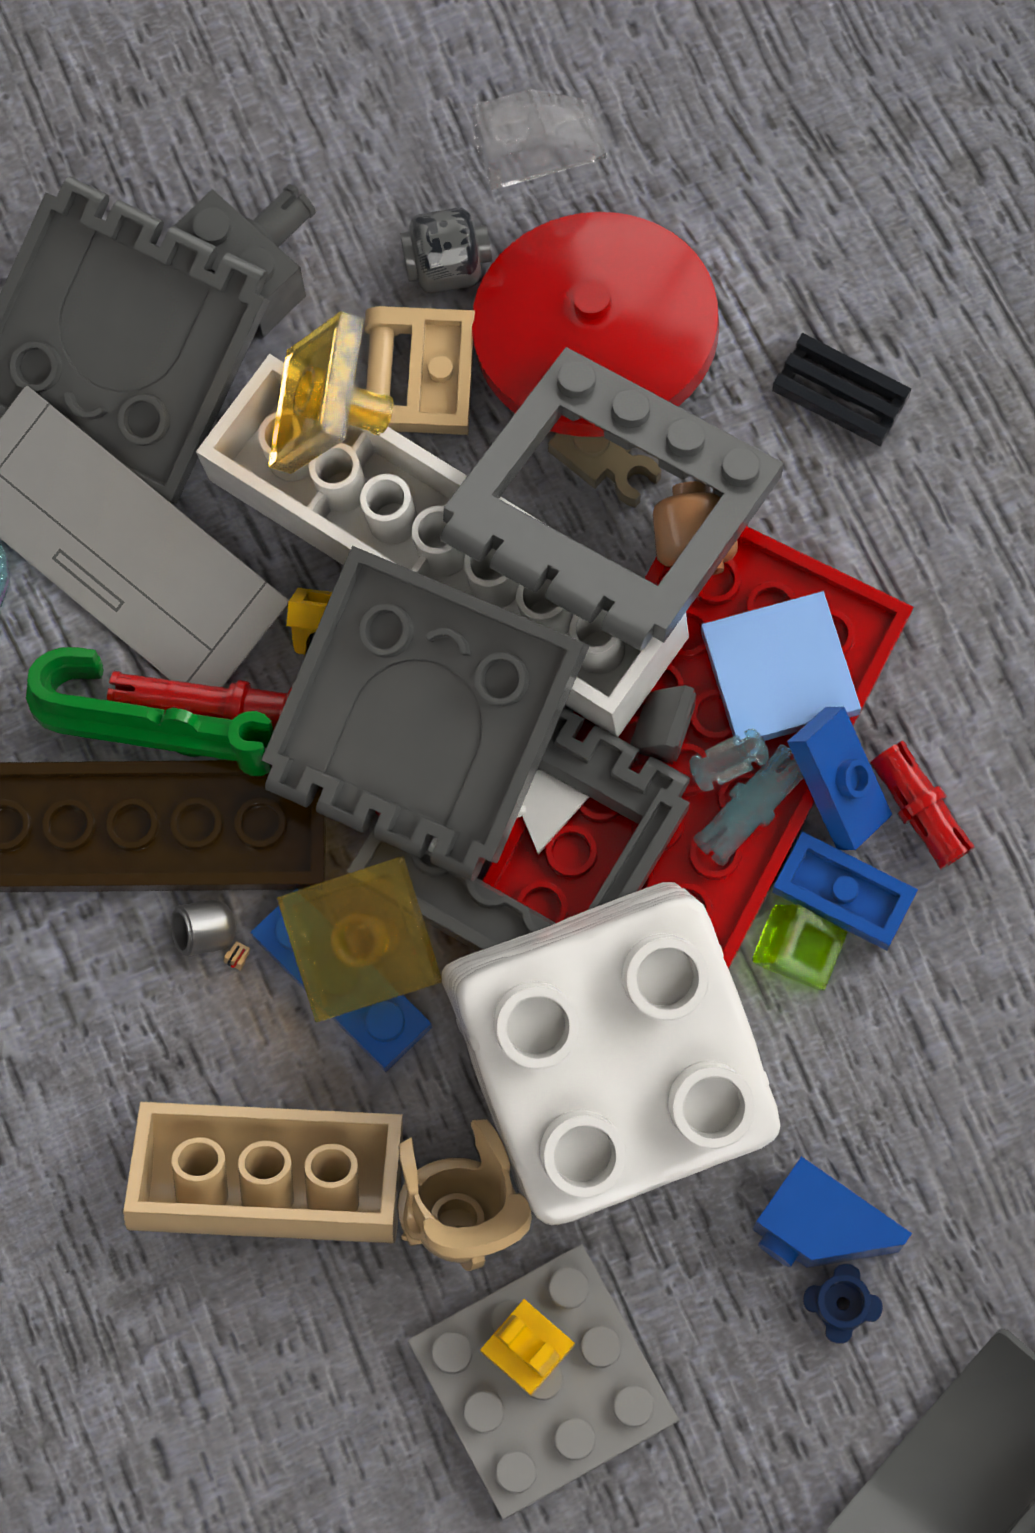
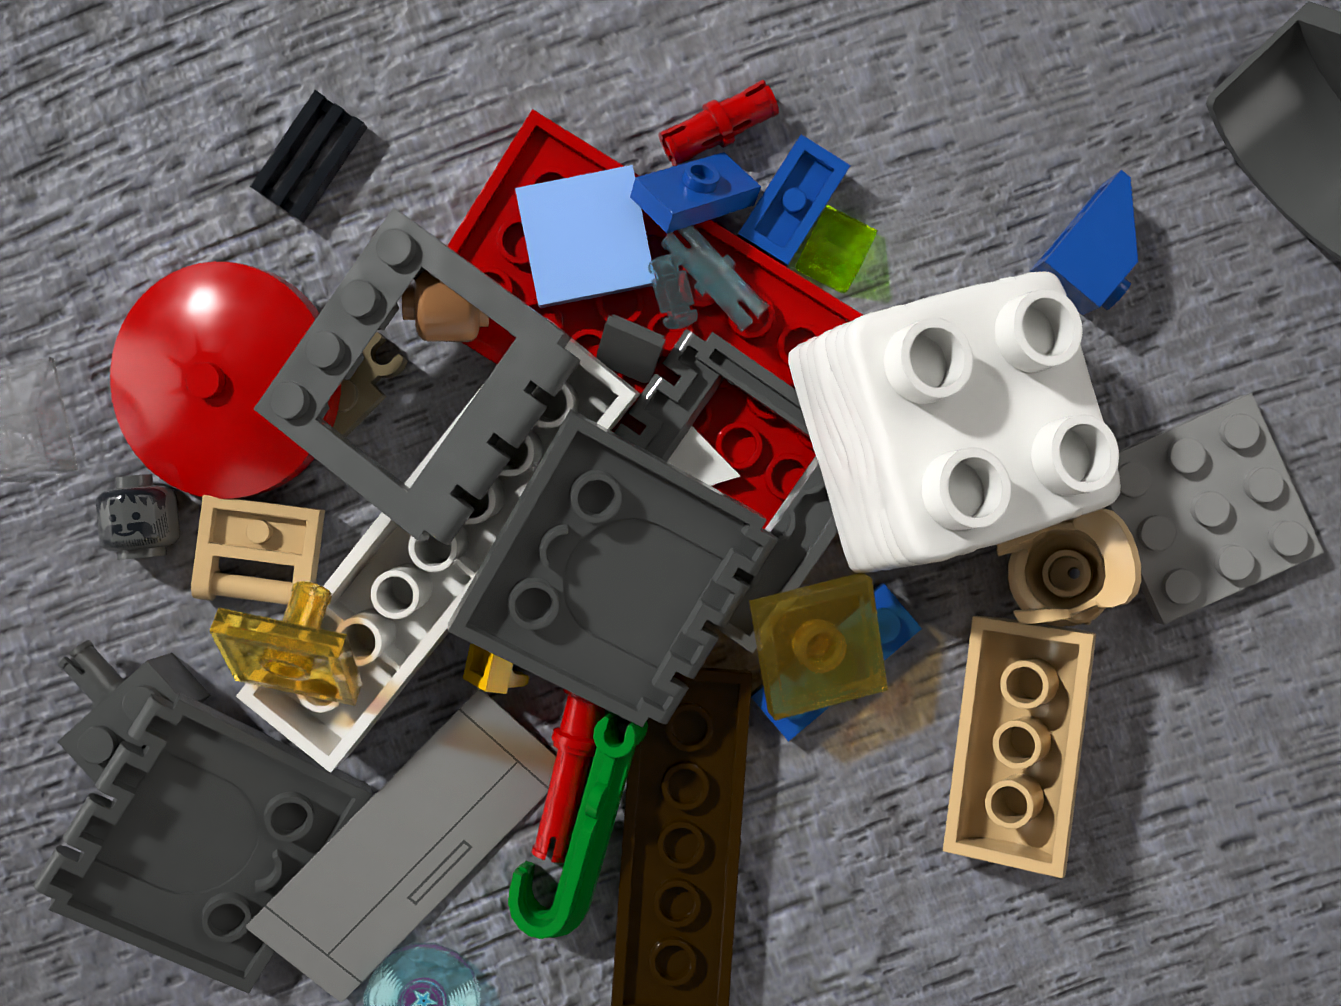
camera: 90 degrees left, 15 degrees up
flat silver piece [171,900,236,956] -> none
tan piece [224,941,250,971] -> none
yellow tile [480,1299,575,1396] -> none
dark blue plate [803,1264,883,1344] -> none

